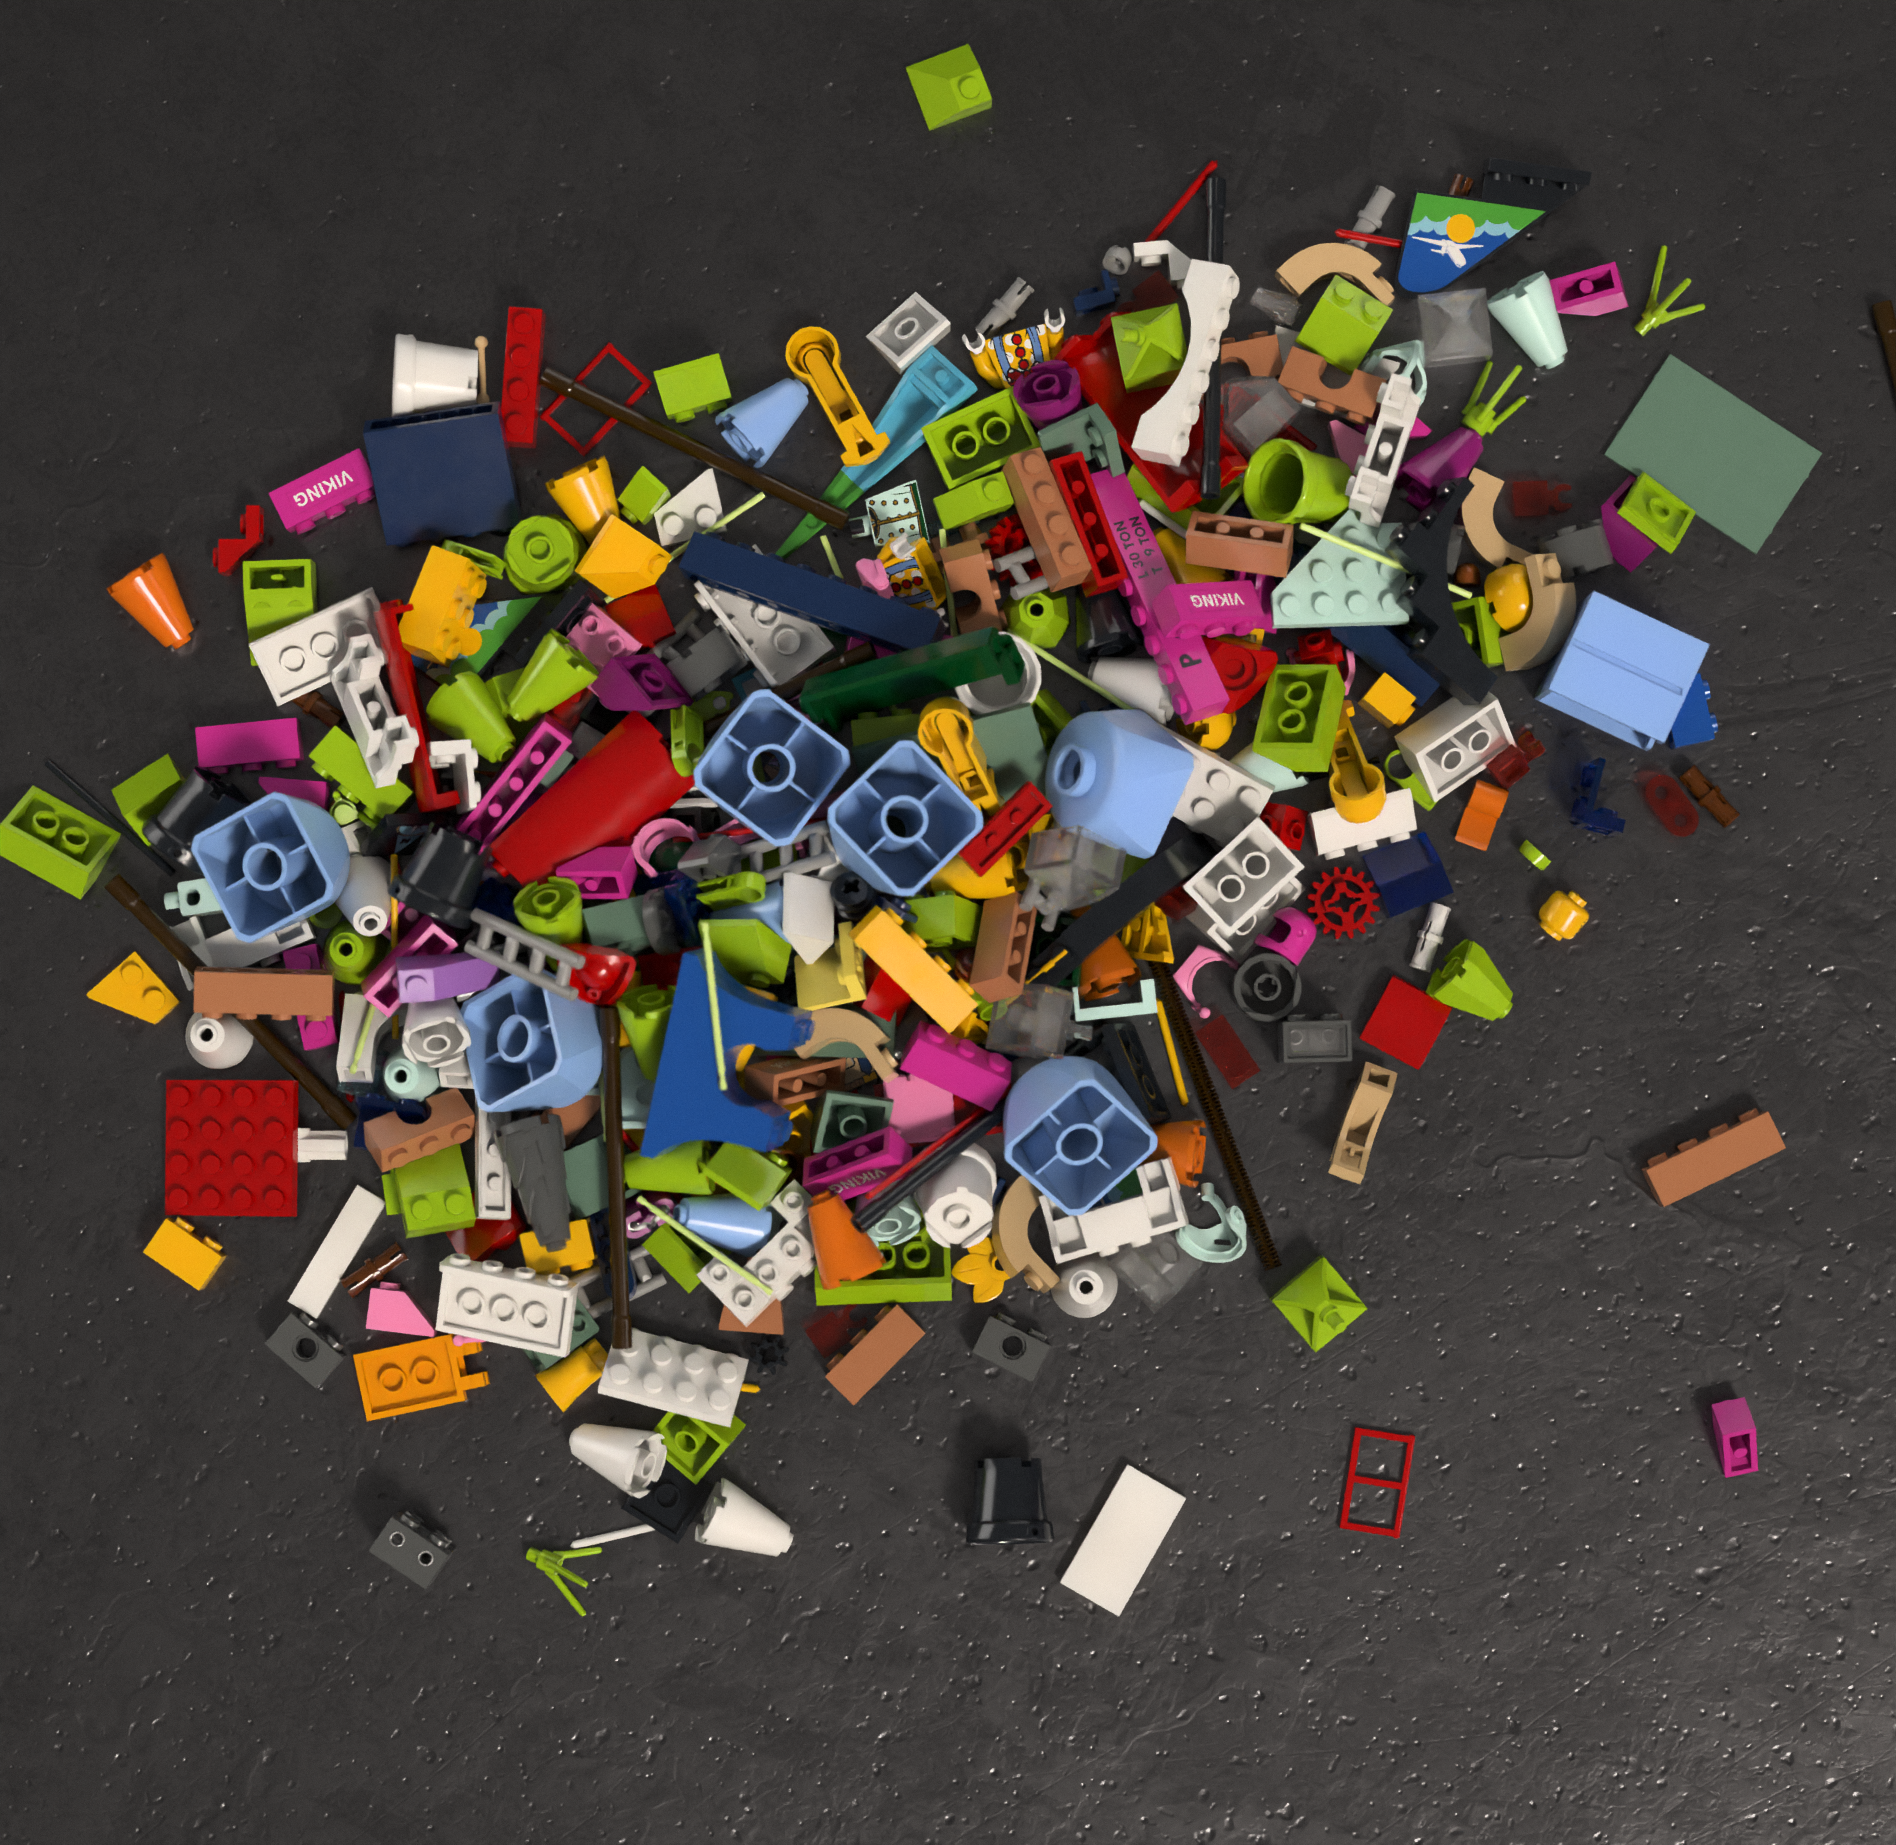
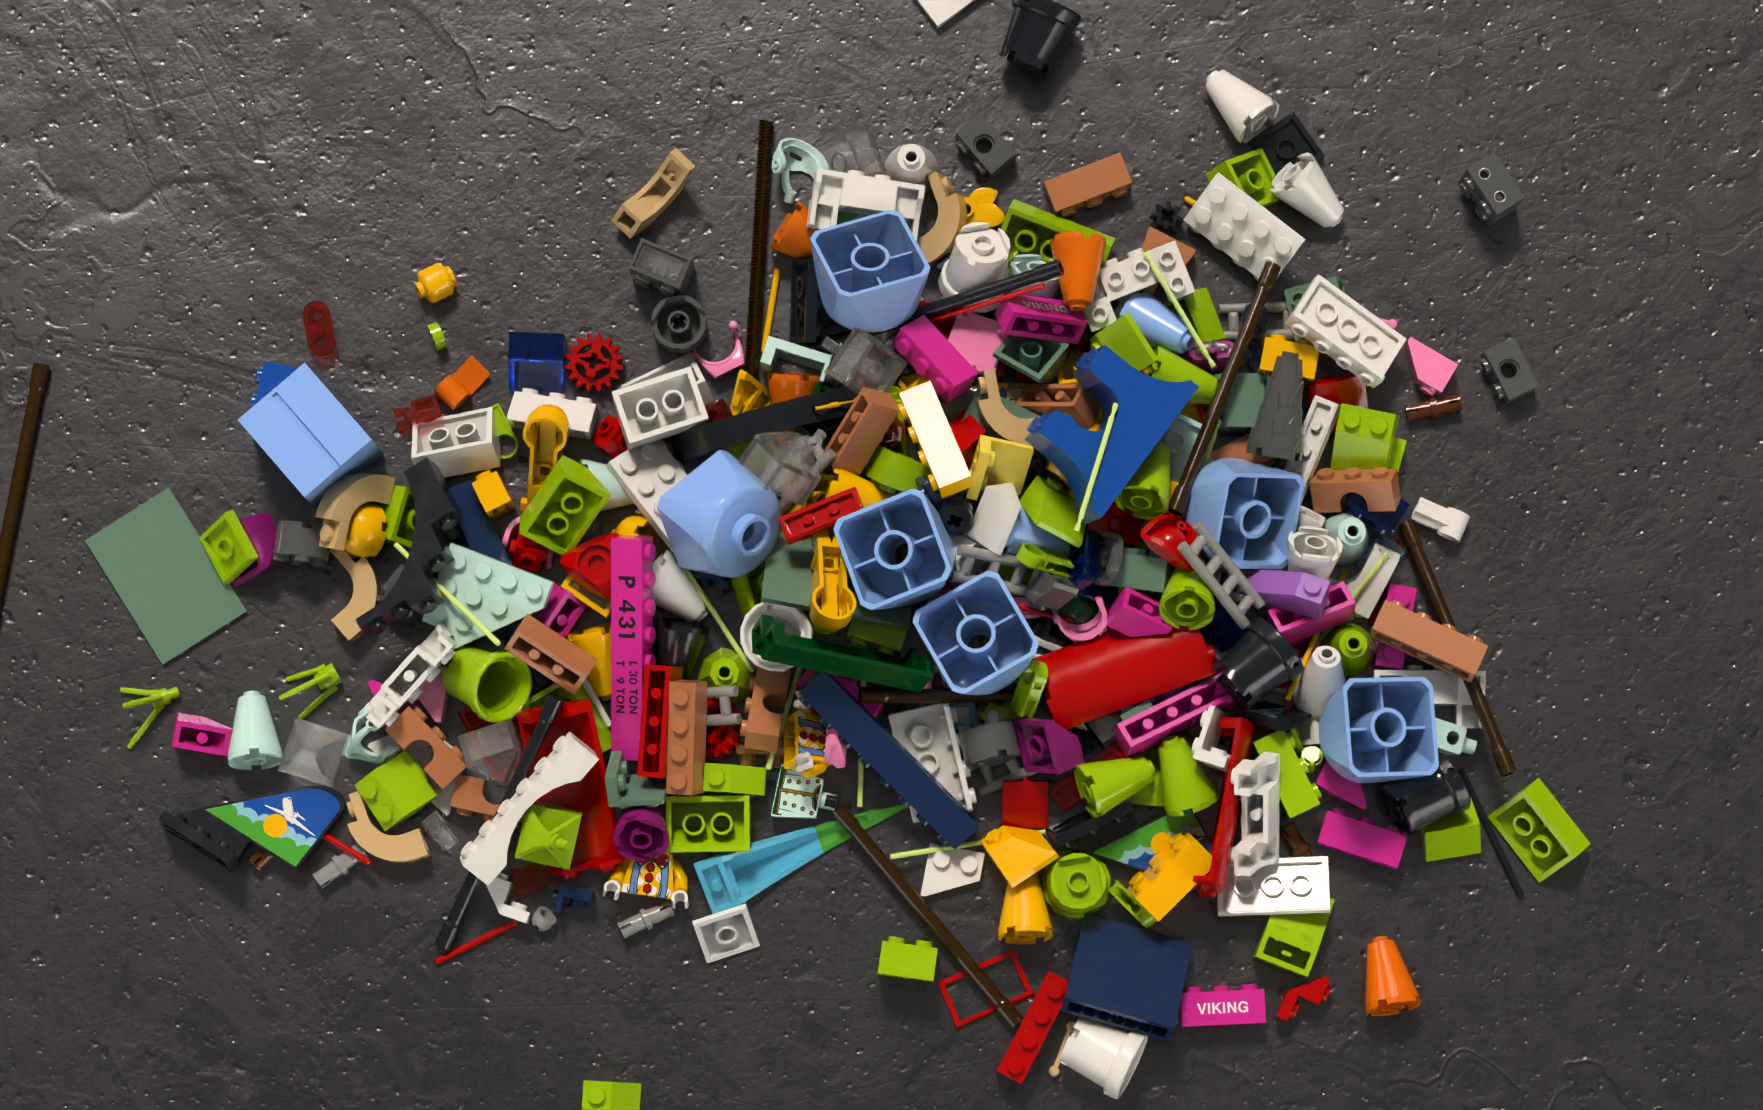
camera: 155 degrees left, 5 degrees down
yellow wing [86,951,181,1024] -> none
yellow brick [143,1216,227,1291] -> none
red plate [165,1080,299,1217] -> none
white cone [185,1013,253,1070] -> none
white tile [288,1185,386,1319] -> none
light orange tile [353,1334,490,1421] -> none
lime plant [526,1547,602,1617] -> none
yellow plant [535,1338,608,1413] -> none
bright pink piece [566,603,642,697] -> none
white axle [570,1524,655,1549] -> none
lime slope [617,466,672,526] -> none
light blue cone [715,378,809,468] -> none
yellow piece [785,326,890,467] -> none
clear red plate [805,1304,868,1359] -> none
dark pink brick [1151,580,1265,639] -> none
clear red plate [1194,1014,1261,1089] -> none
dark pink helmet [1253,907,1317,966] -> none
lime piece [1269,1255,1368,1352] -> none
red slope [1359,974,1452,1070] -> none
magenta cone [1394,427,1483,513] -> none
white pin [1409,902,1451,973] -> none
lime cone [1426,938,1513,1021] -> none
dark orange hinge [1453,562,1481,588] -> none
clear red plate [1512,481,1572,517] -> none
clear blue bracket [1571,757,1626,837] -> none
nougat brick [1642,1108,1786,1207] -> none
reddish brown pin [1678,764,1740,828] -> none

